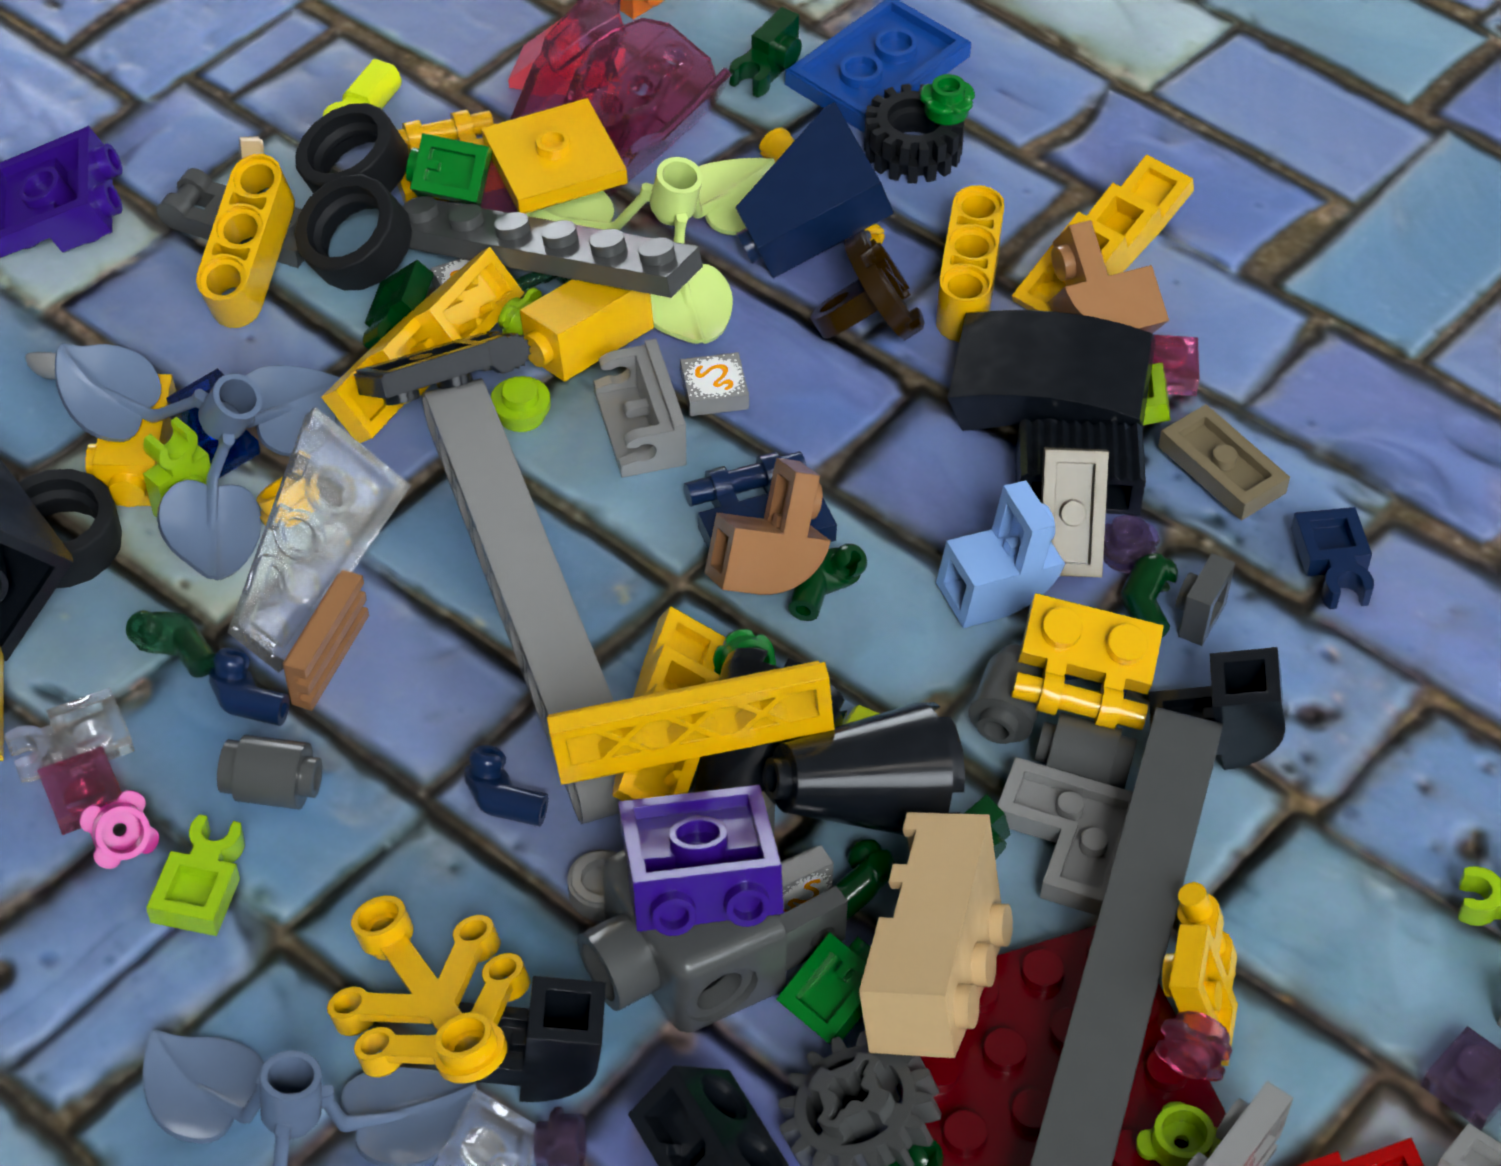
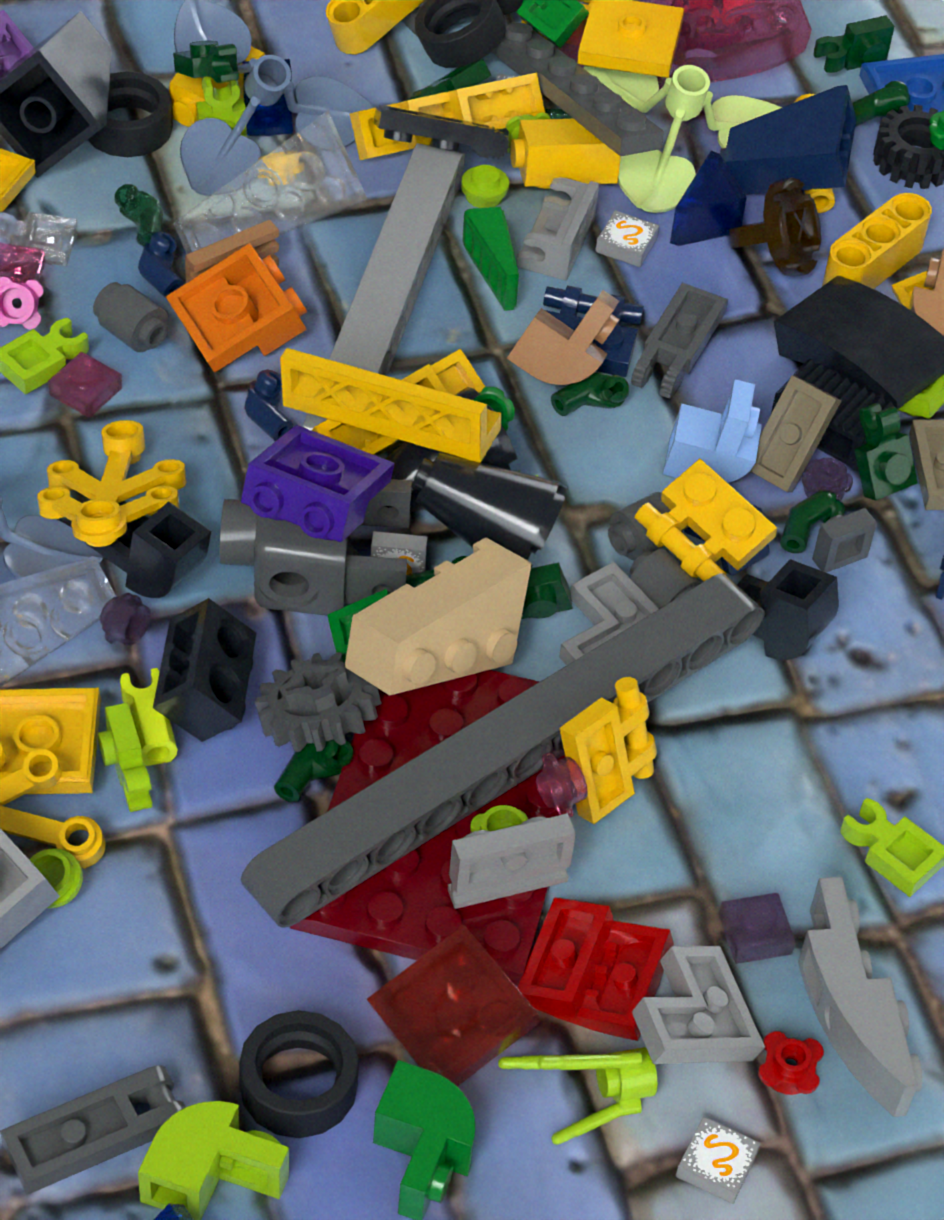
camera: 30 degrees right, 0 degrees up
none -> clear pink plate [48,352,122,418]
none -> orange plate [166,243,307,373]
none -> dark green plate [173,40,239,83]
none -> green slope [462,207,519,311]
none -> dark grey hinge [631,282,728,399]
none -> clear blue slope [670,151,747,246]
none -> dark green arm [852,81,910,127]
none -> dark green plate [854,403,918,501]

